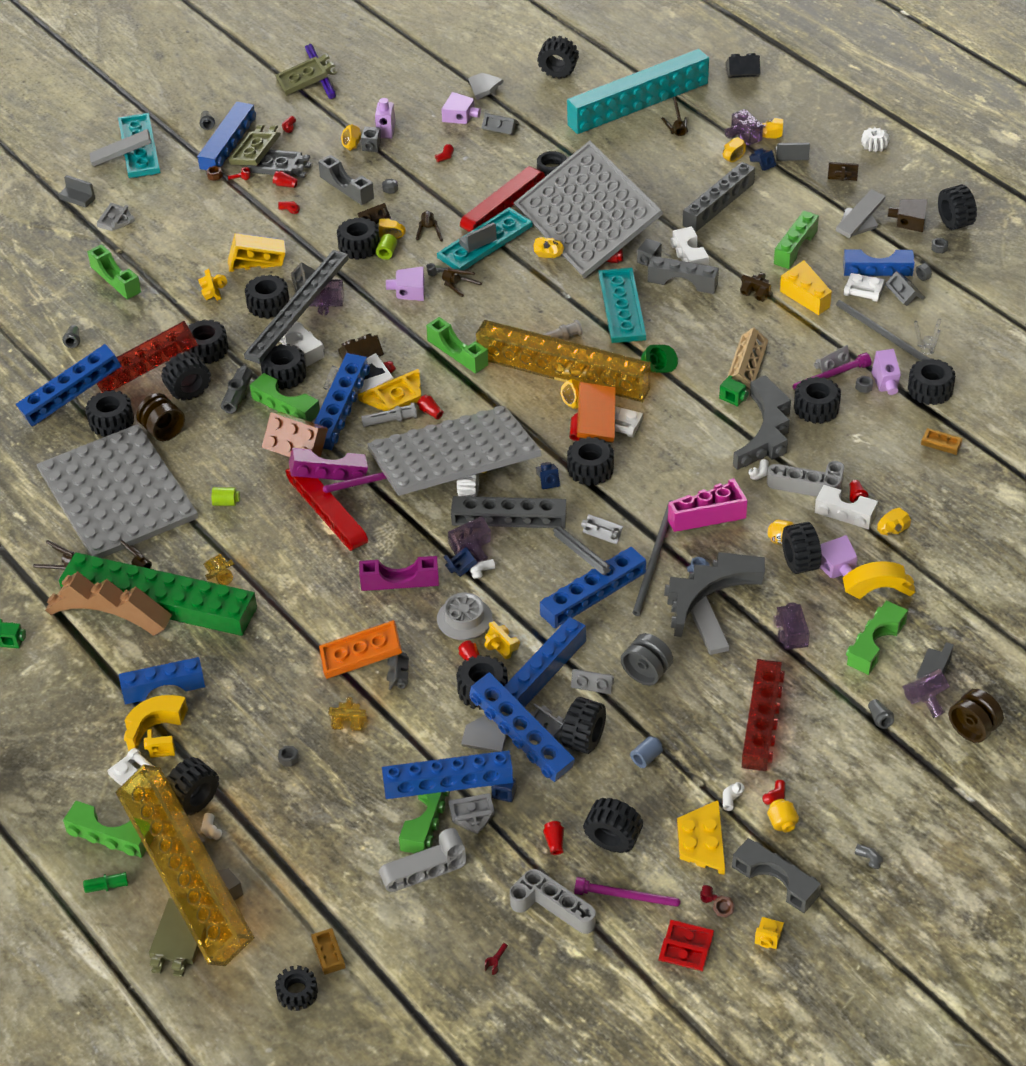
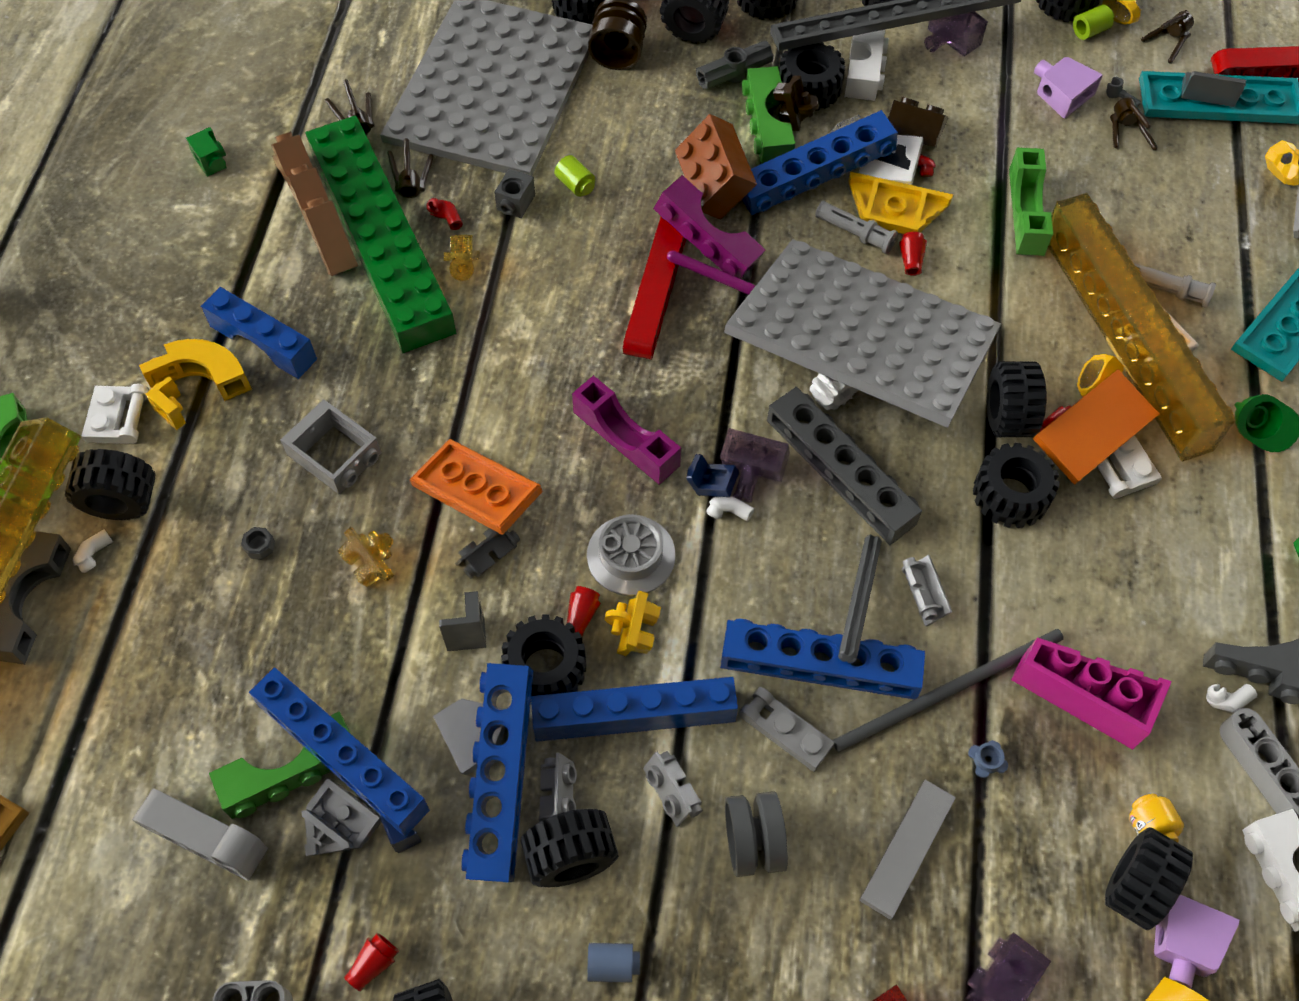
camera: 45 degrees right, 15 degrees up
dark blue bracket [536,462,560,490] -> none
dark grey arch [664,552,765,637] -> none
none -> light grey window [280,399,381,495]
none -> red arm [426,198,463,230]
none -> dark grey panel [439,591,486,651]
none -> dark grey brick [494,169,535,218]
none -> light grey plate [739,687,835,772]
none -> dark brown hips [773,75,819,131]
none -> black tyre [987,361,1047,437]

